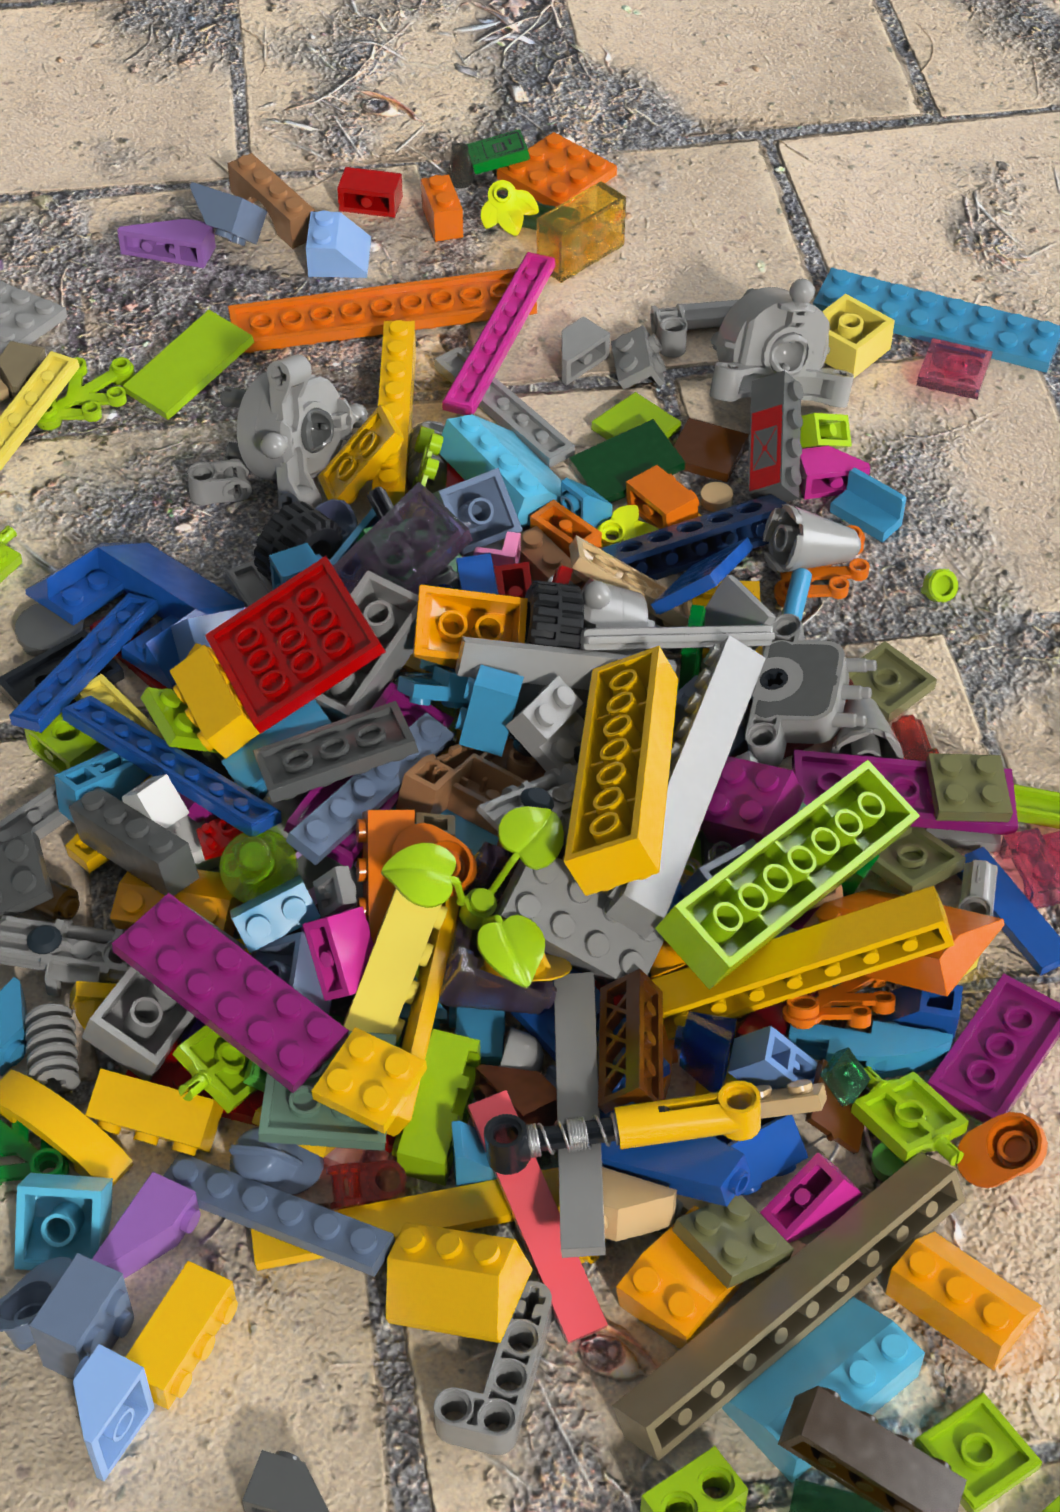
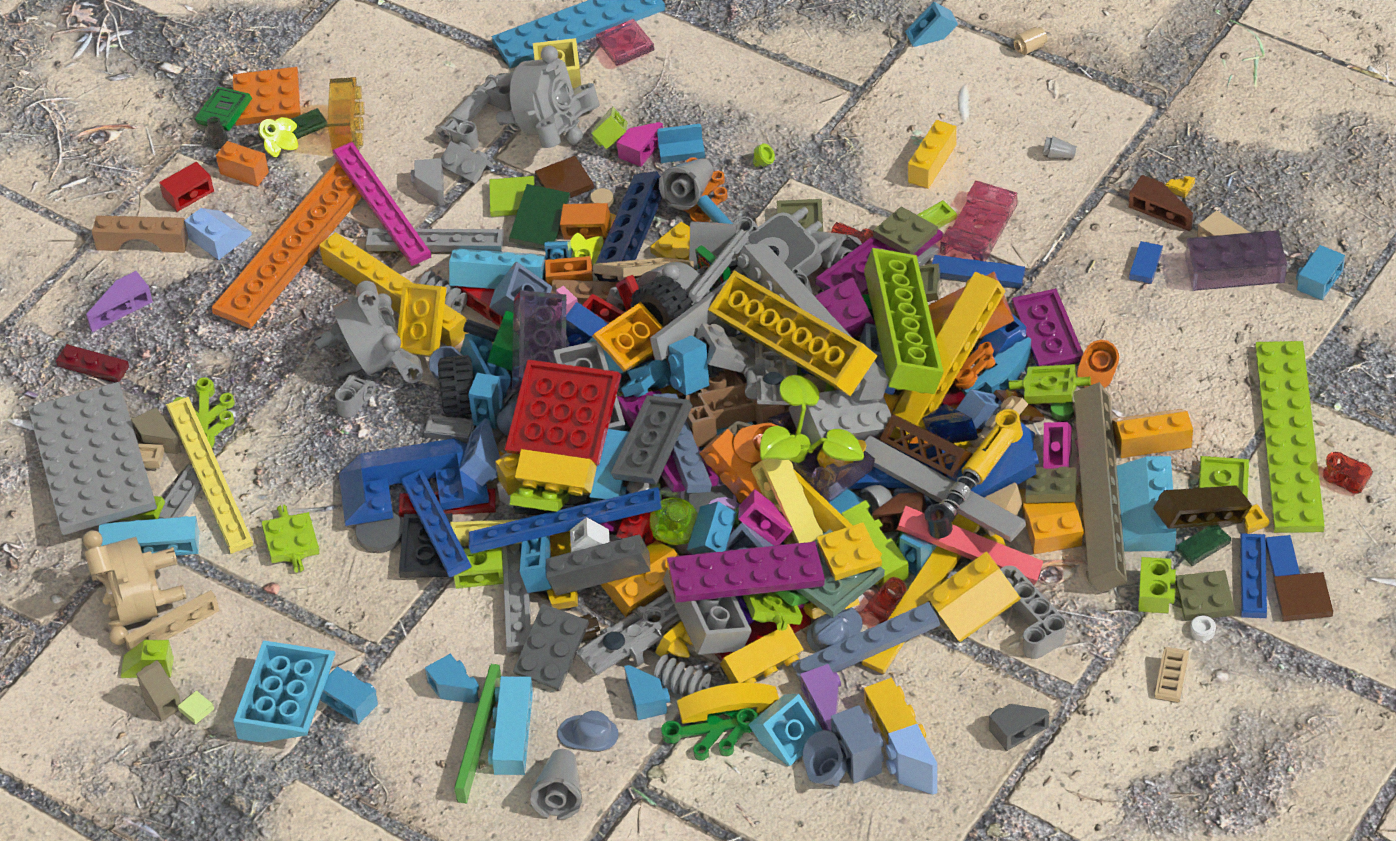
camera: 45 degrees left, 0 degrees up
lime tile [123,310,254,420] -> none
sand blue slope [190,182,267,246] -> none
light grey bracket [313,866,357,918] -> none
lime plant [401,426,444,520] -> none
blue tile [651,537,753,615] -> none
dark grey brick [748,370,804,502] -> none
clear green plate [820,1047,871,1107] -> none
light grey piece [958,860,998,916] -> none
none -> dark red plate [56,344,129,383]

